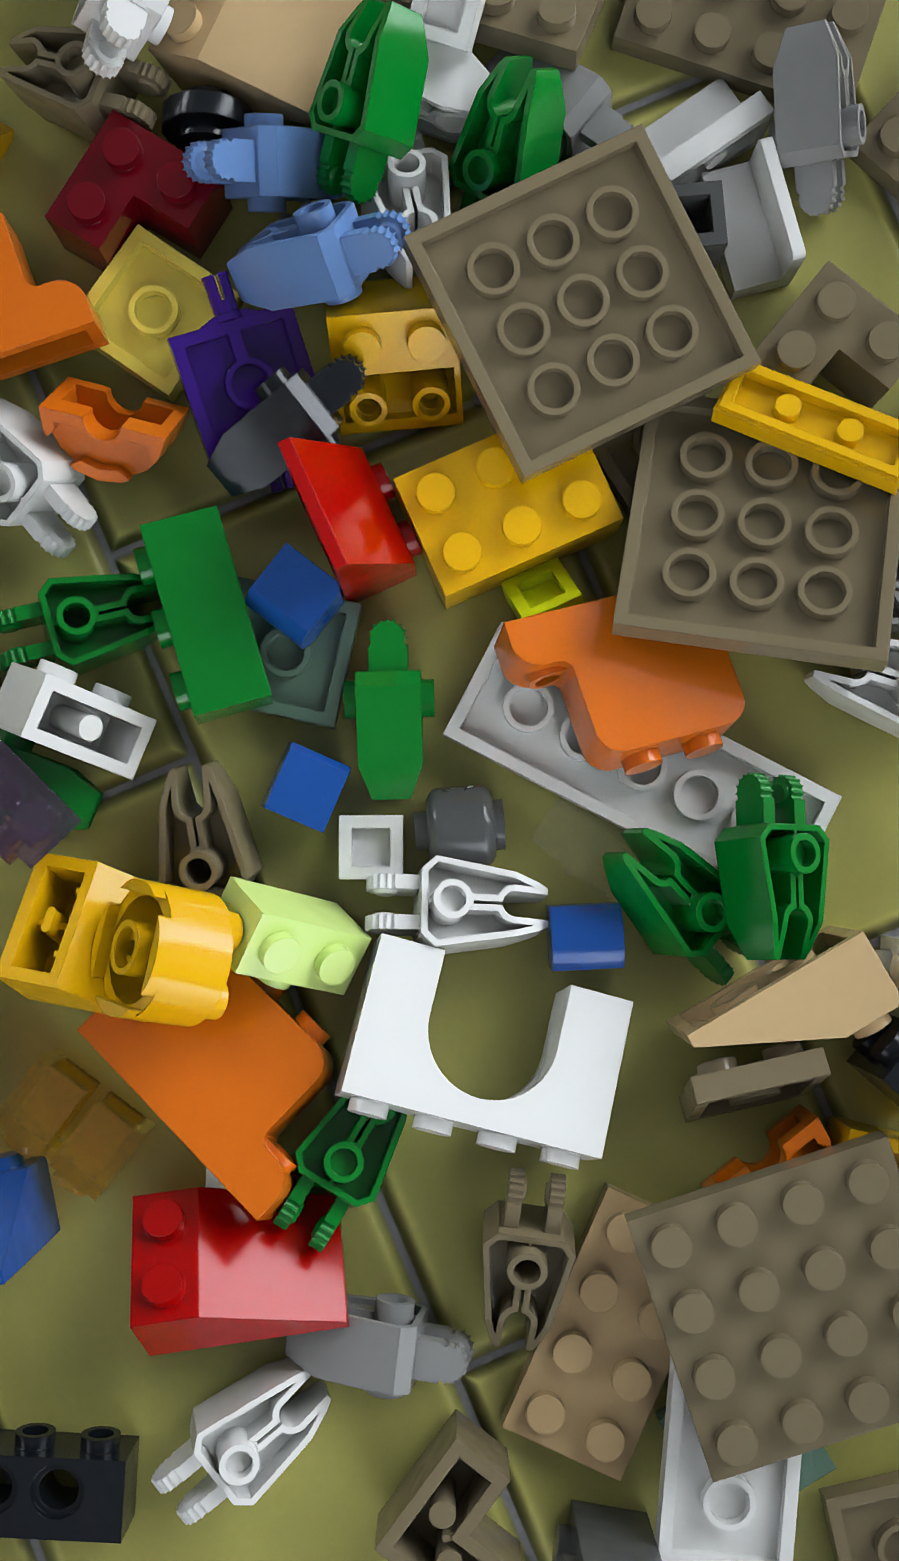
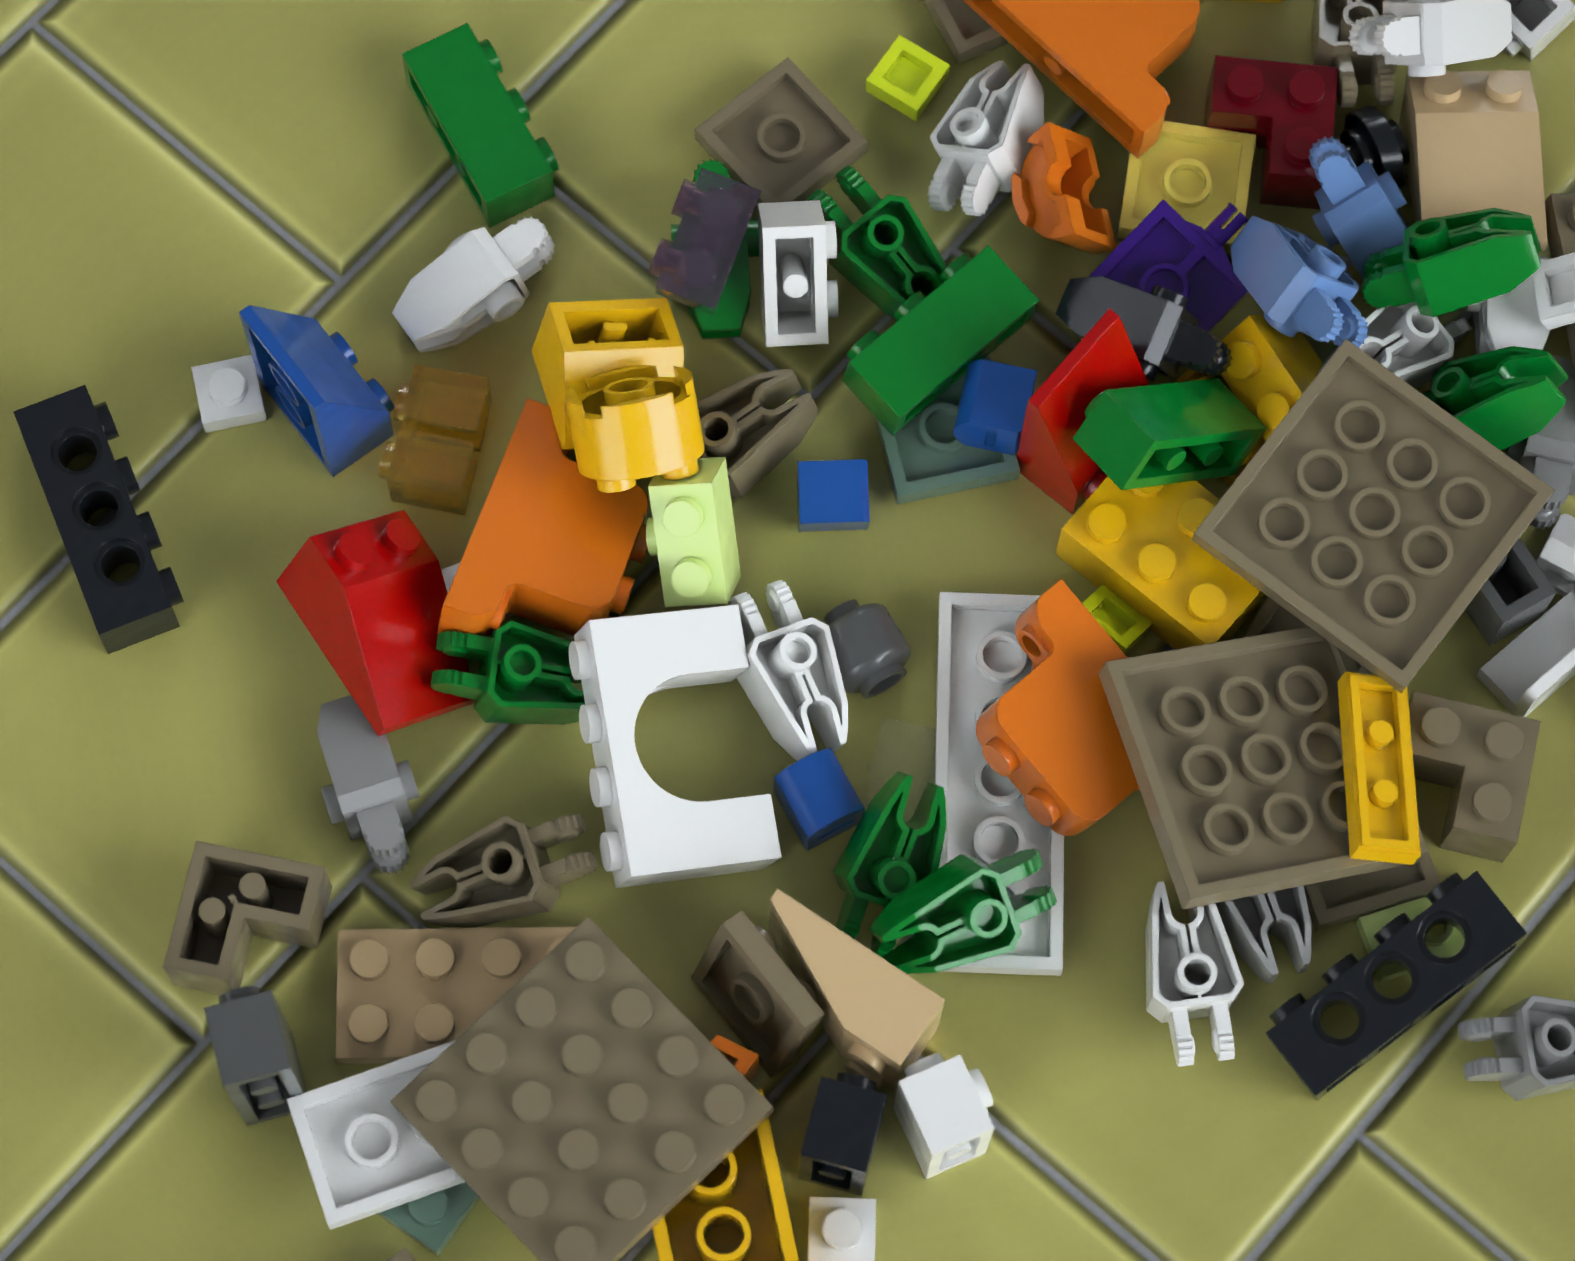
camera: 65 degrees right, 15 degrees down
white hinge [151,1358,331,1525] -> none
white plate [339,815,404,879] -> none
green hinge [344,619,435,800] -> none
none -> green brick [1073,378,1267,490]

